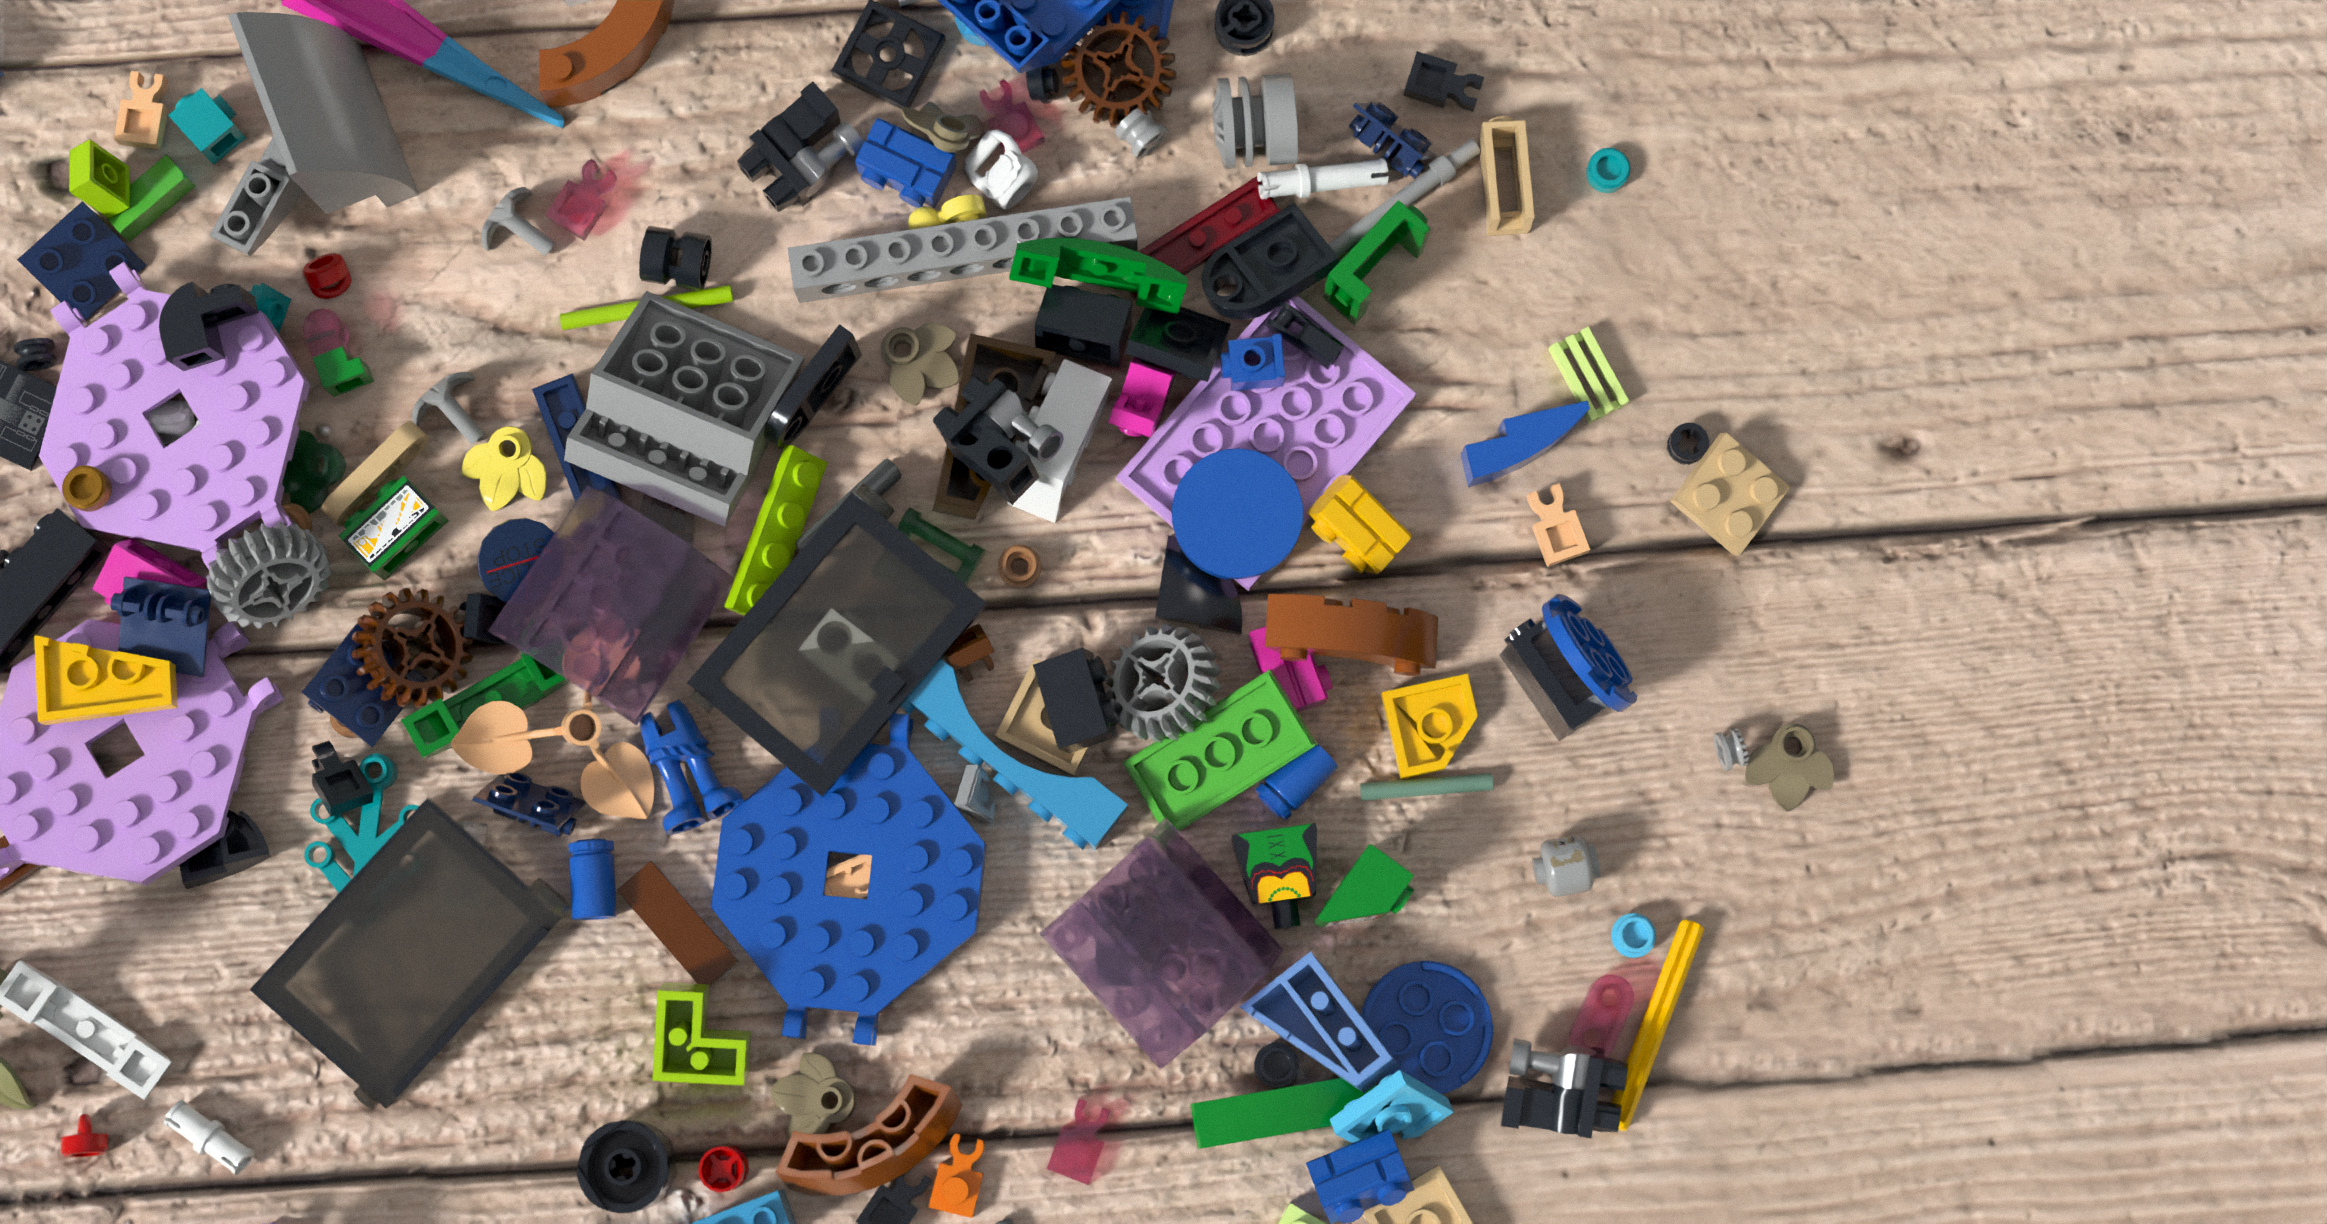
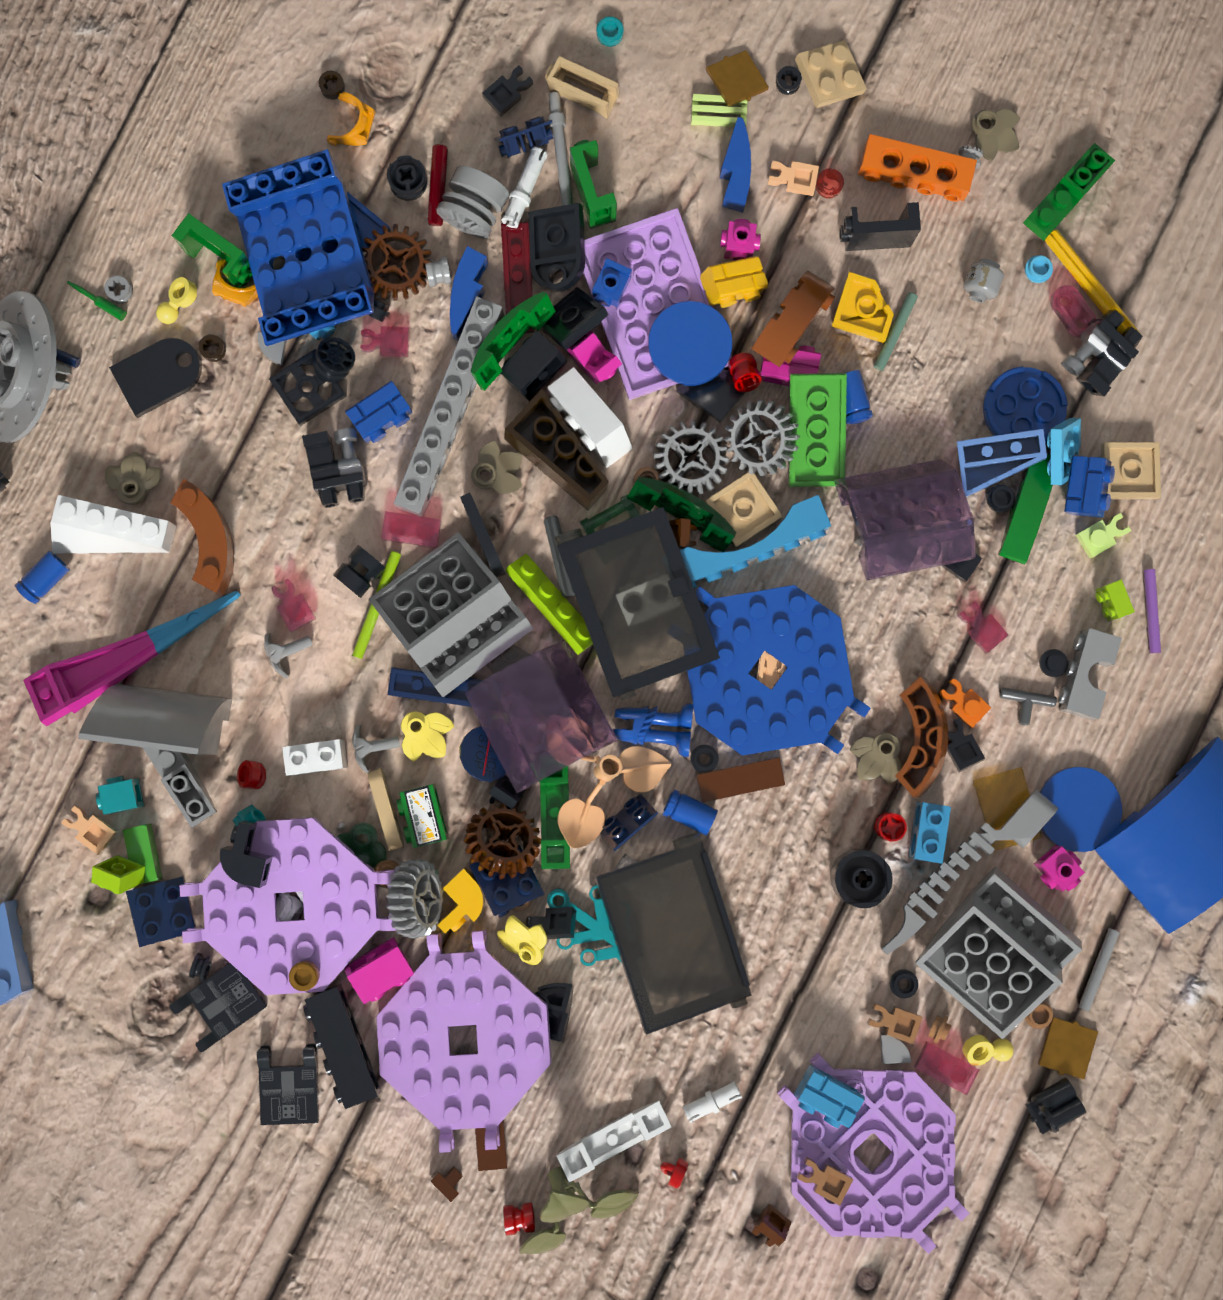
camera: 65 degrees left, 5 degrees up
yellow wing [34,635,178,725] -> none
dark blue hinge [110,576,211,677] -> none
leg [303,308,374,397] -> none
lime brick [652,982,751,1086] -> none
dark tan plate [902,101,983,153] -> none
light yellow plate [908,194,987,230] -> none
black hips [933,377,1063,505] -> none
light grey tile [954,765,995,823] -> none
white piece [964,129,1038,210] -> none
black brick [1033,647,1120,753] -> none
torso [1231,823,1317,930] -> none
black bar [1265,302,1345,370] -> none
green slope [1313,844,1415,928] -> none
blue tile [1542,594,1637,712] -> none
none -> white brick [282,739,348,776]
none -> black wheel [311,337,355,383]
none -> clear pink plate [381,511,442,548]
none -> dark red axle [427,144,448,227]
none -> yellow brick [437,867,485,933]
none -> blue slope [450,246,488,341]
none -> light yellow plate [497,915,547,965]
none -> dark green slope [626,477,736,552]
none -> light grey gear [653,420,729,495]
none -> black plate [690,745,719,773]
none -> pearl gold piece [706,50,769,107]
none -> dark pink brick [720,219,761,261]
none -> red wheel [728,353,762,392]
none -> clear red tile [816,168,844,198]
none -> orange brick [858,134,977,202]
none -> black plate [942,543,983,583]
none -> green slope [1023,143,1115,241]

